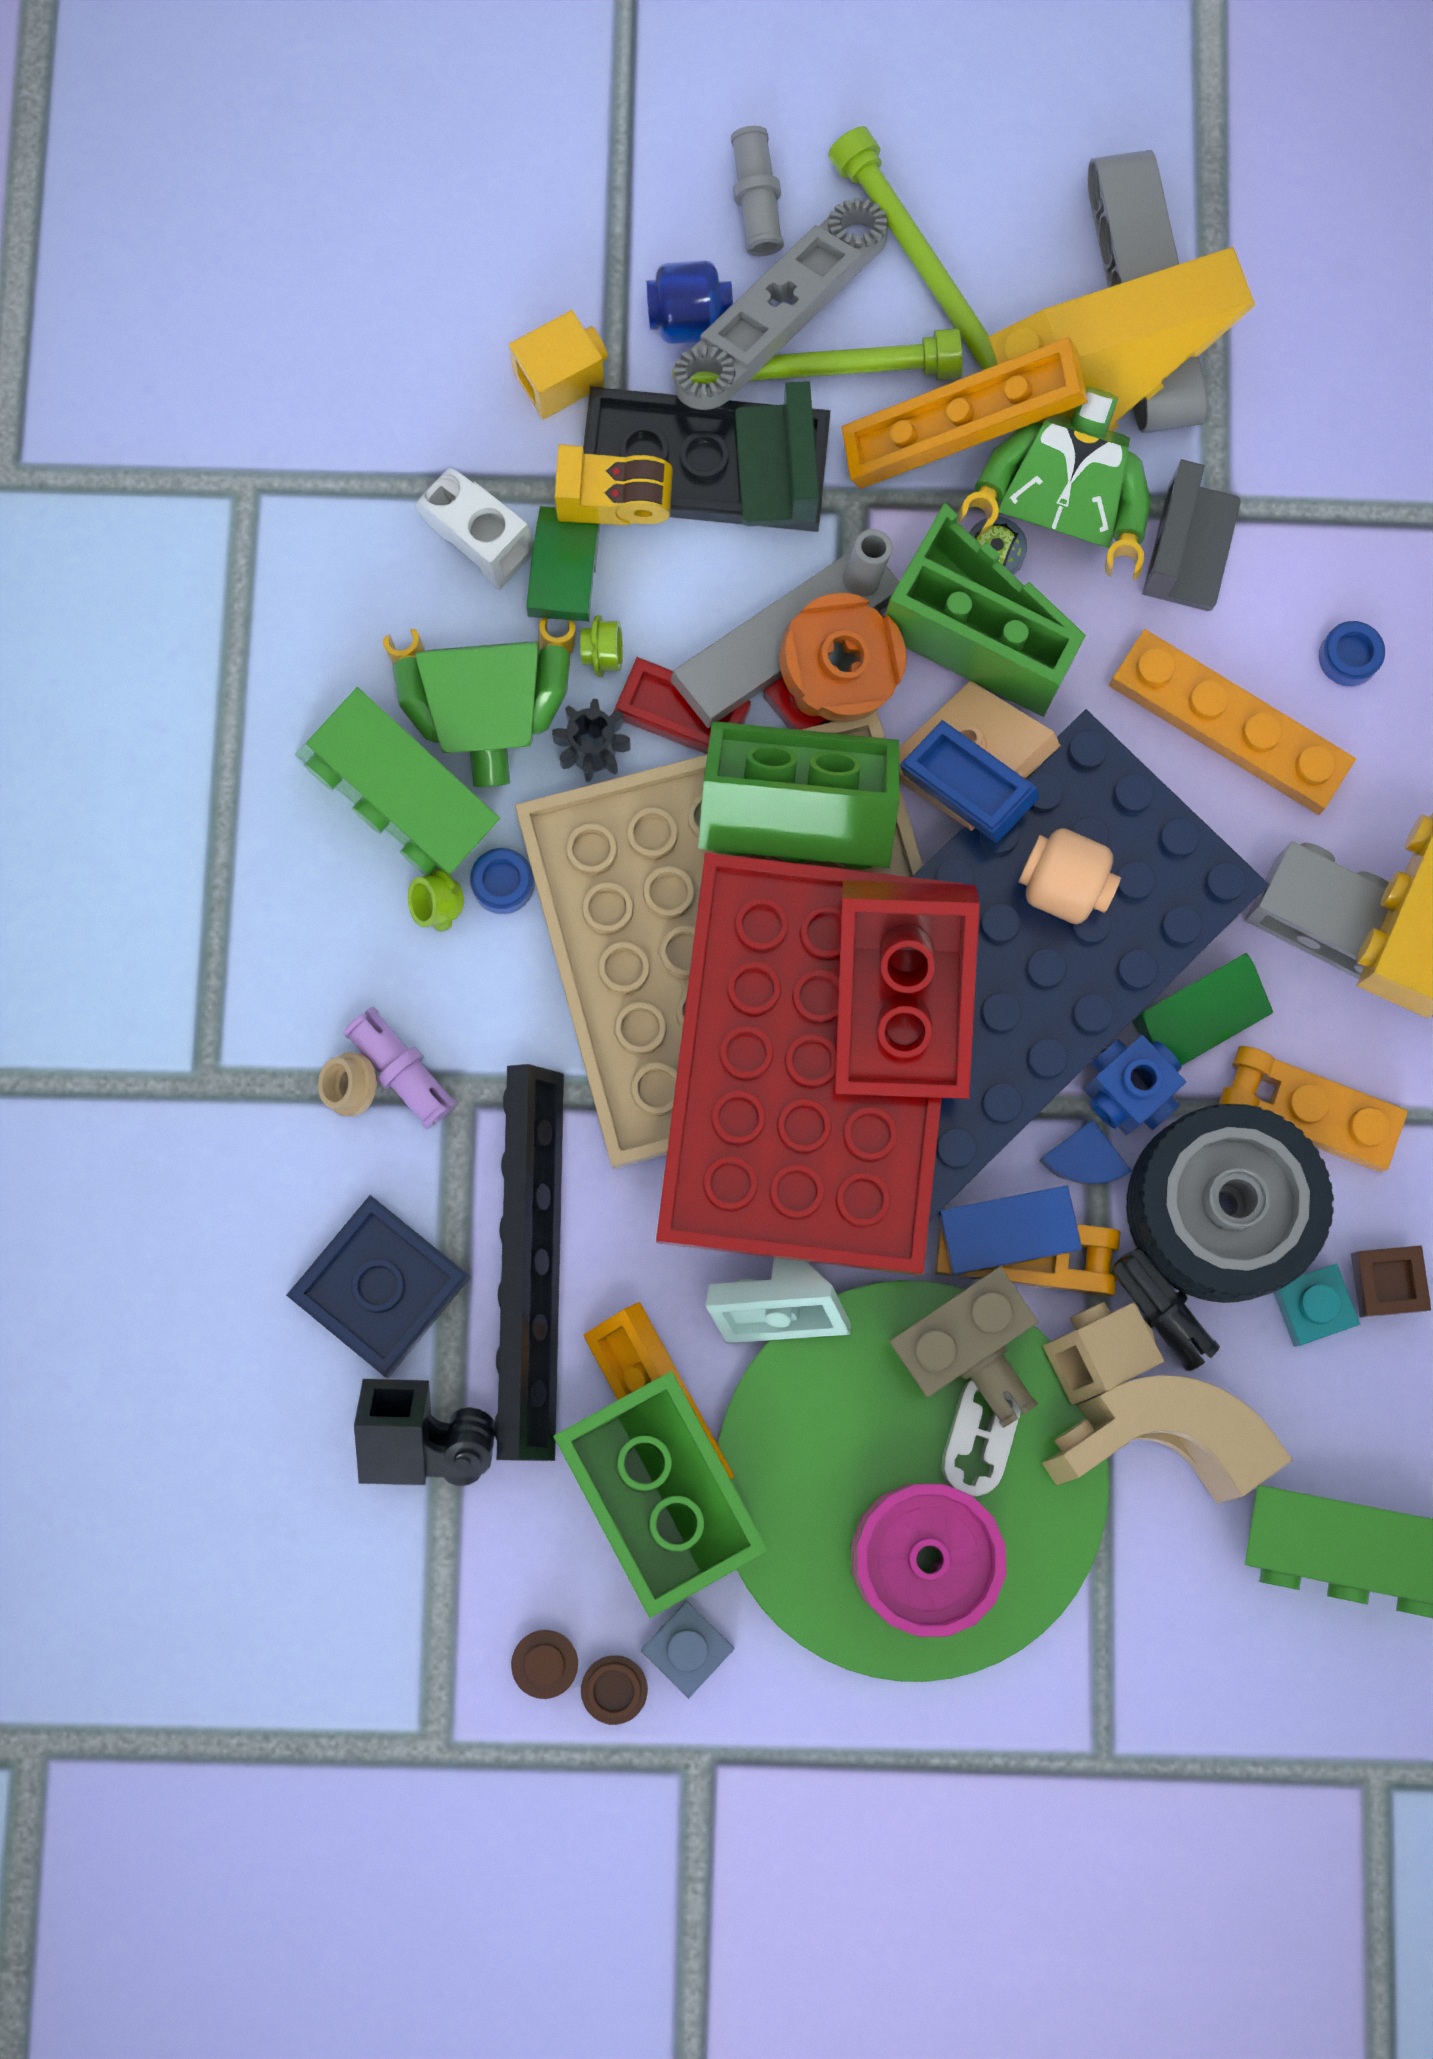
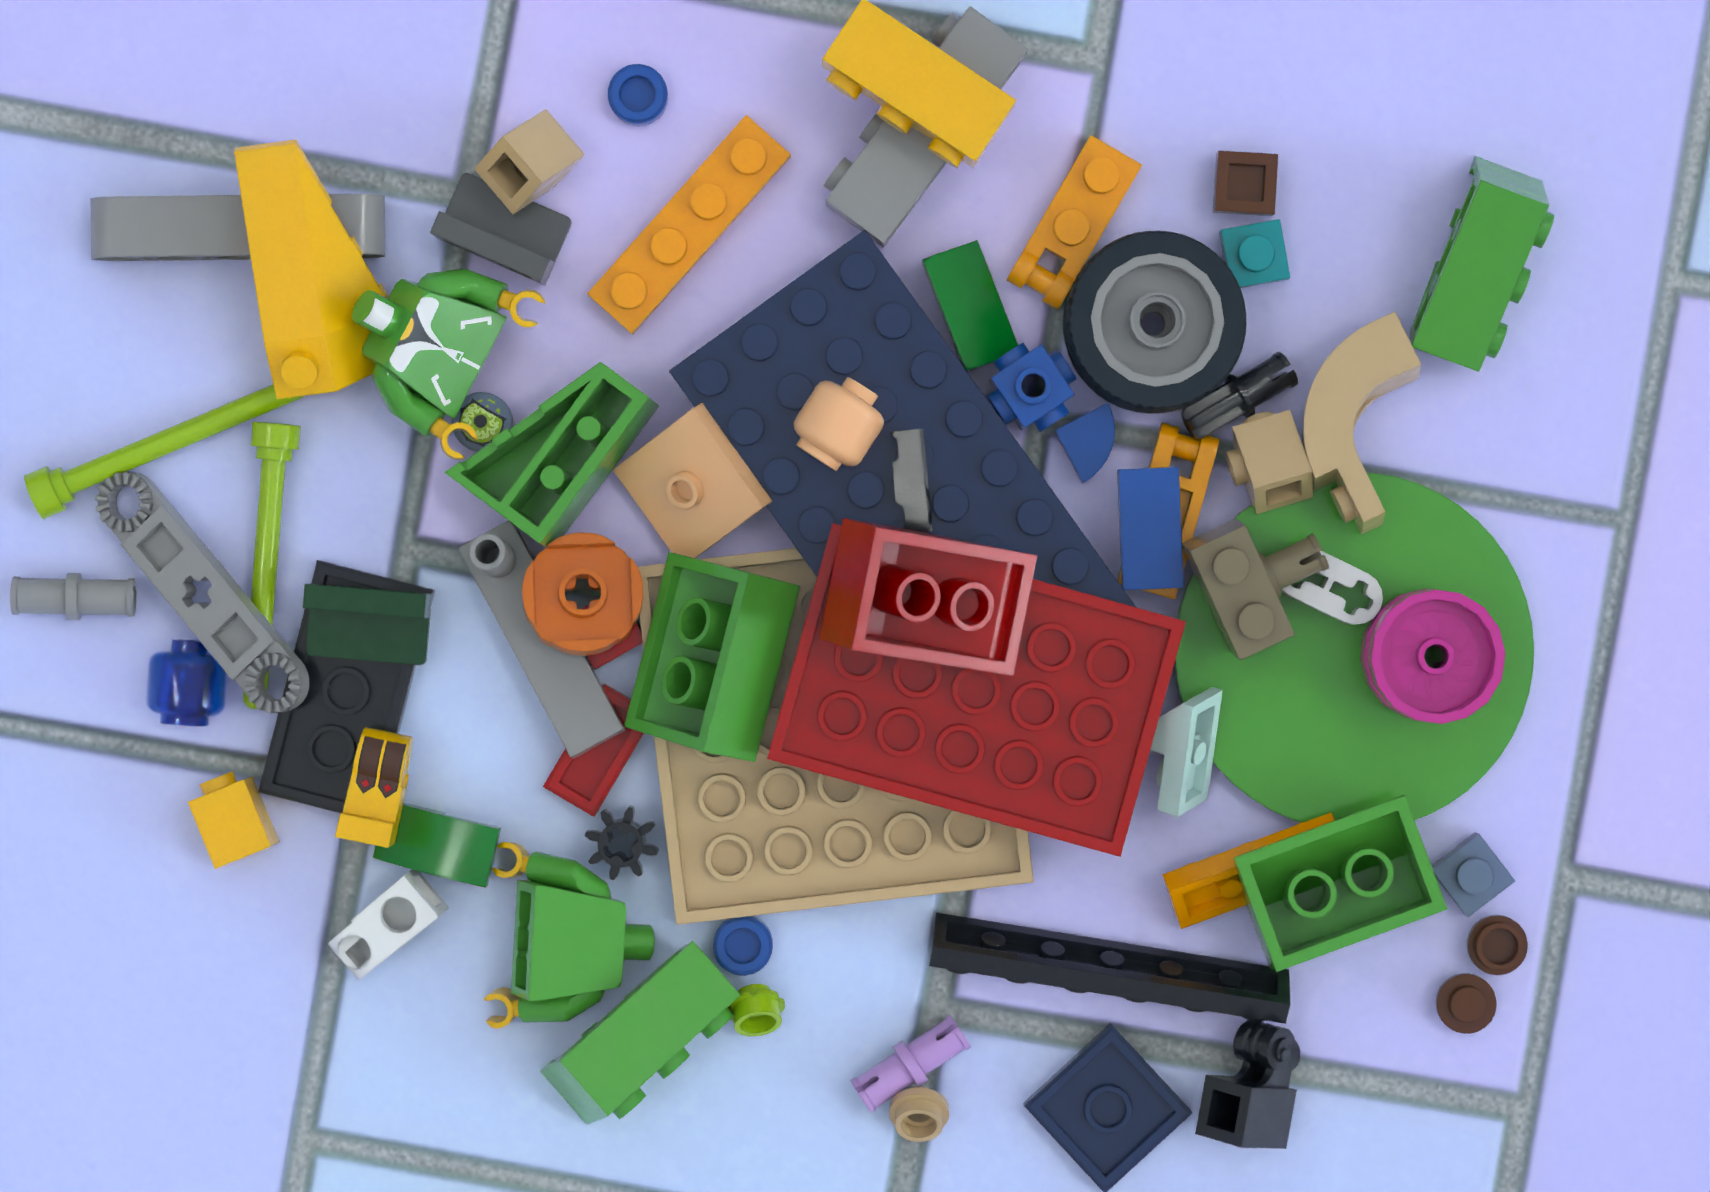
camera: 75 degrees left, 10 degrees up
lime plate [580,615,623,677] -> none
light orange plate [841,337,1088,489] -> none
blue tile [900,720,1040,844] -> none
none -> tan brick [474,109,585,214]
none -> piece [890,429,933,532]

